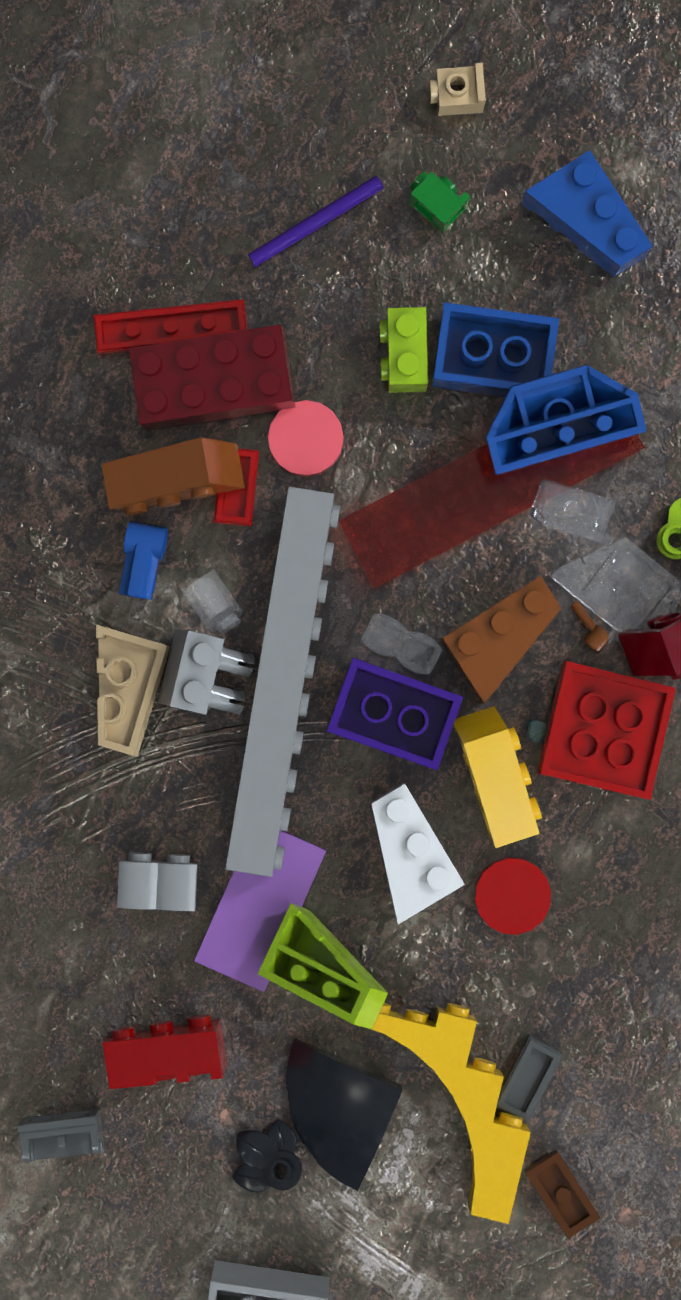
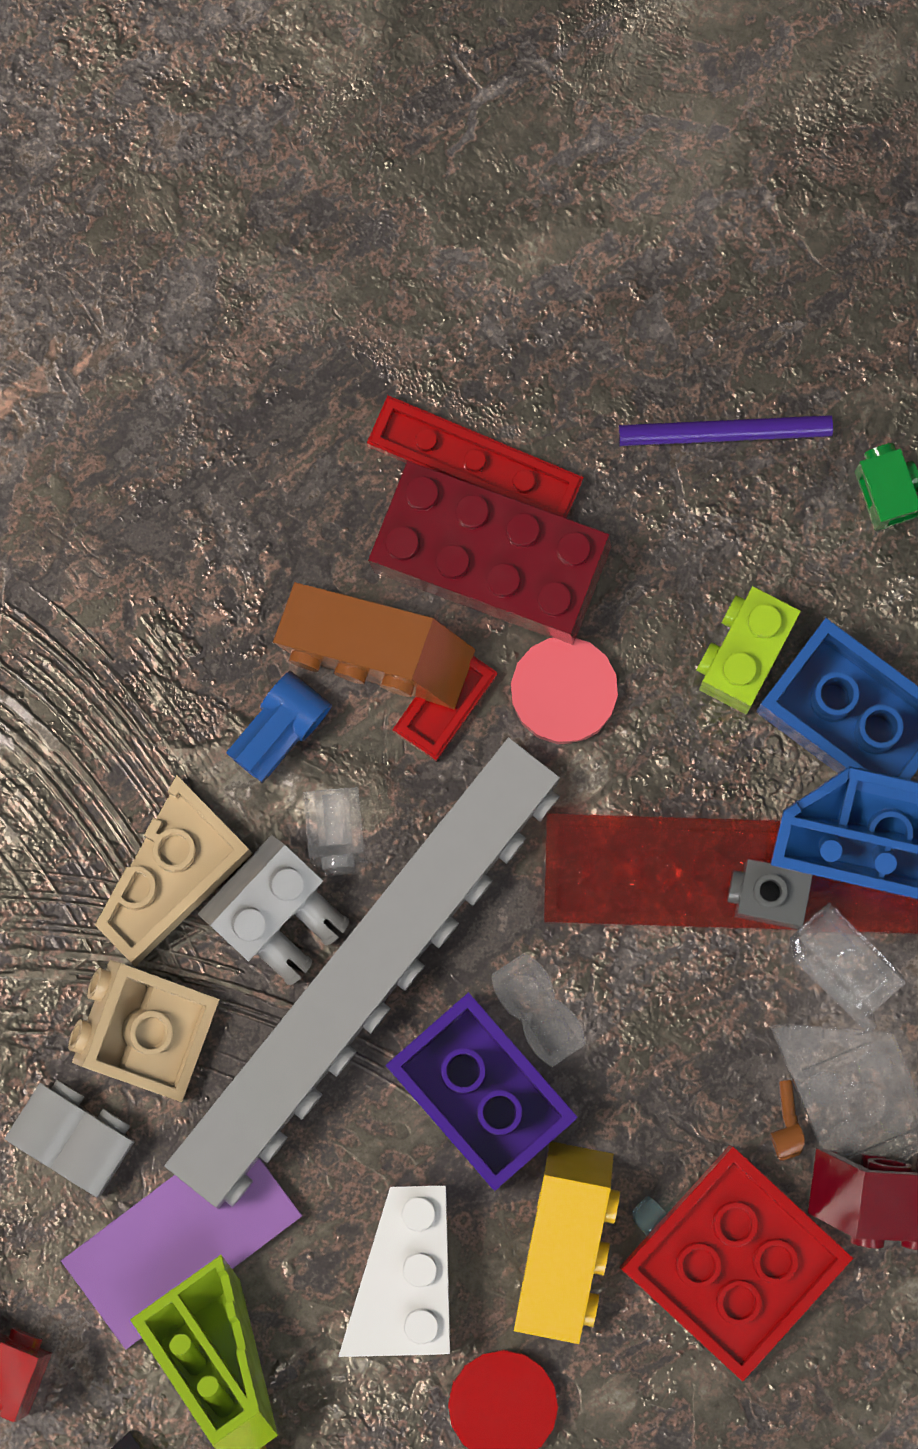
camera: 35 degrees right, 5 degrees down
dark orange wedge [440,576,562,704] -> none
none -> tan plate [68,960,220,1102]
none -> dark grey brick [727,859,813,930]

